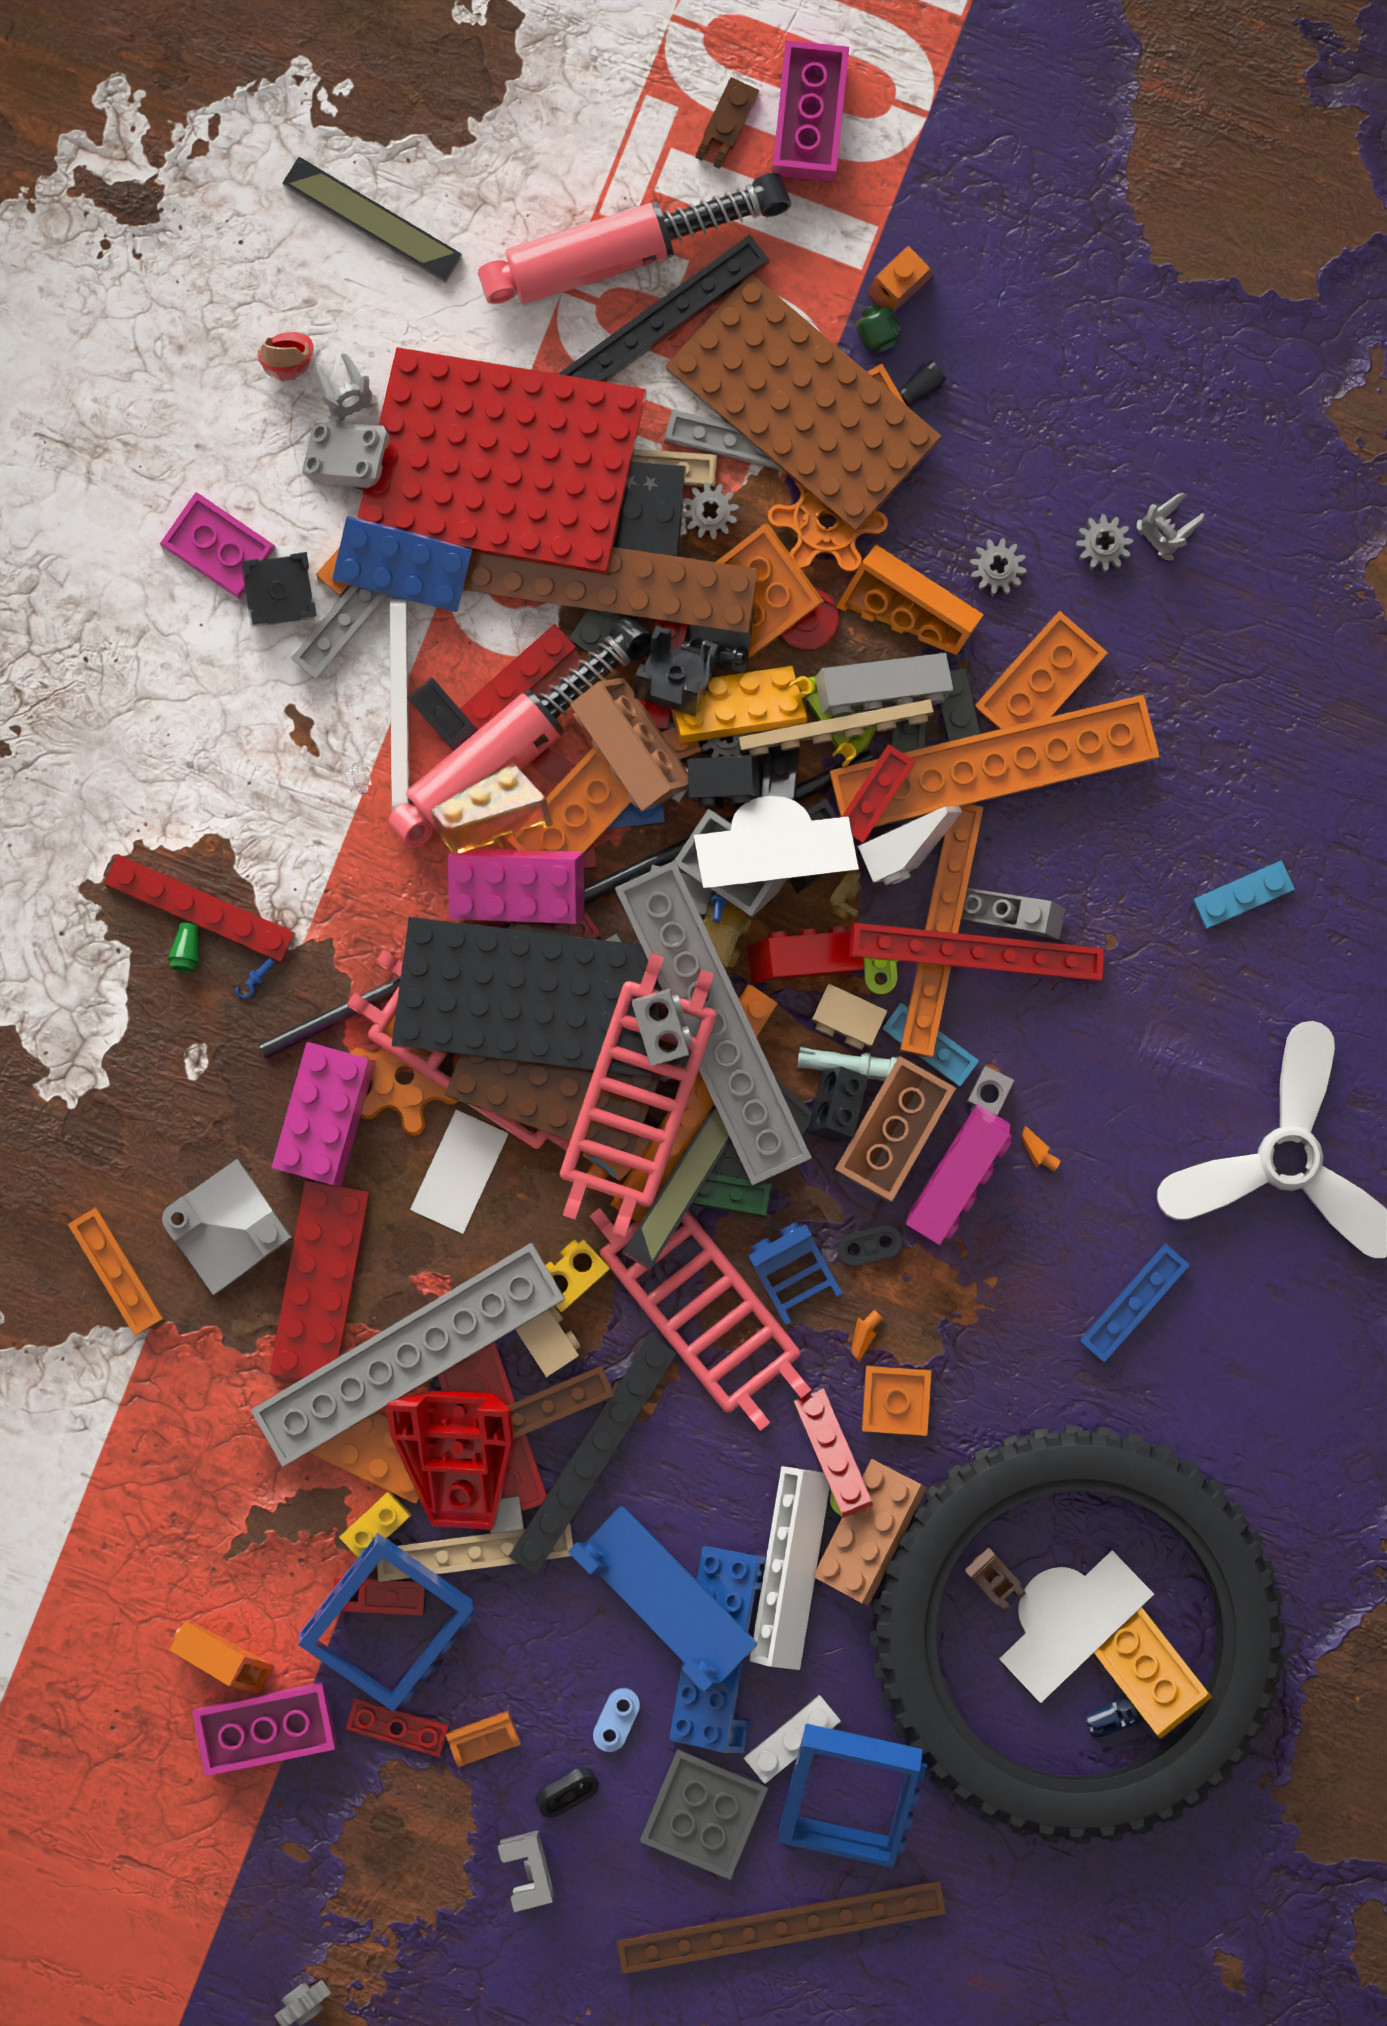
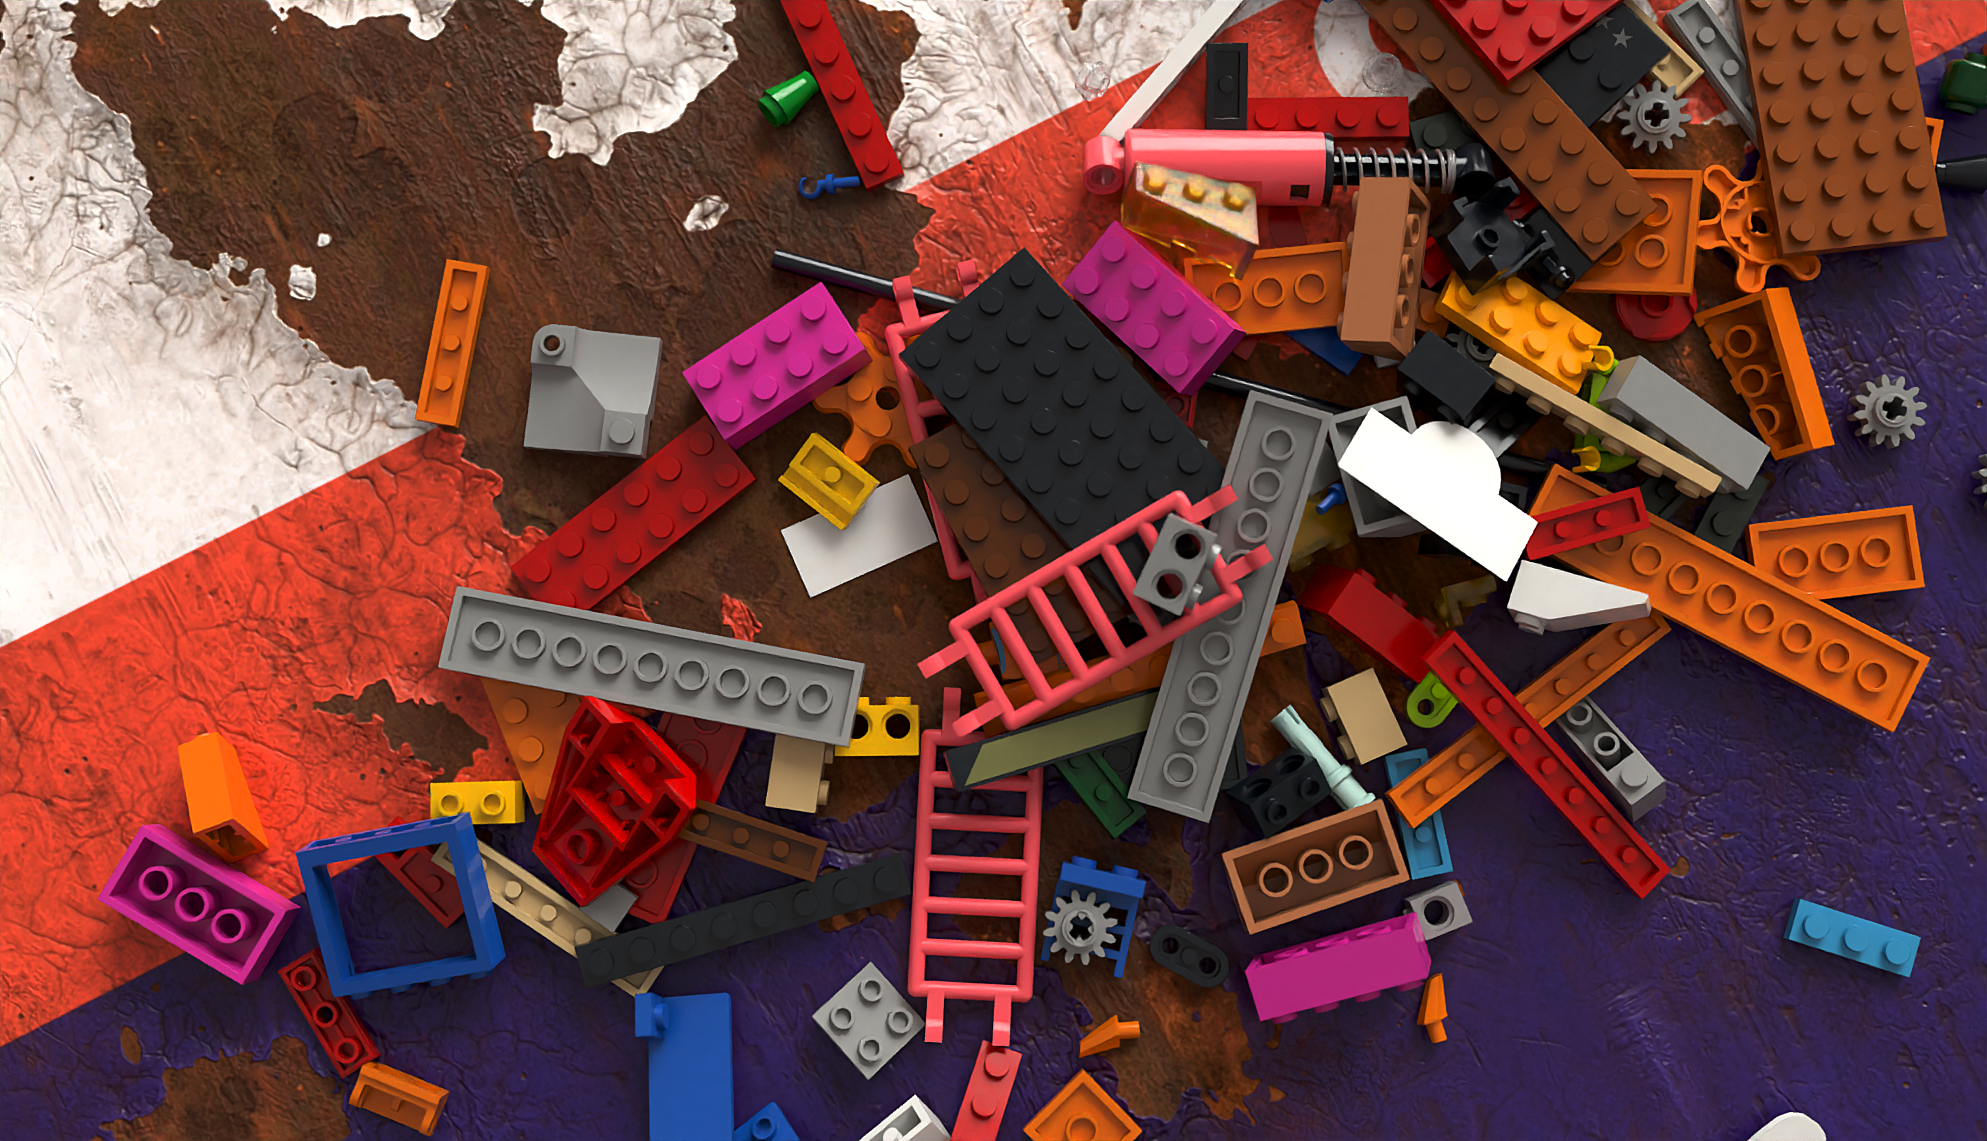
camera: 45 degrees right, 0 degrees up
none -> yellow plate [778,432,880,531]
none -> light grey hinge [812,962,926,1081]
none -> light grey gear [1043,889,1117,965]

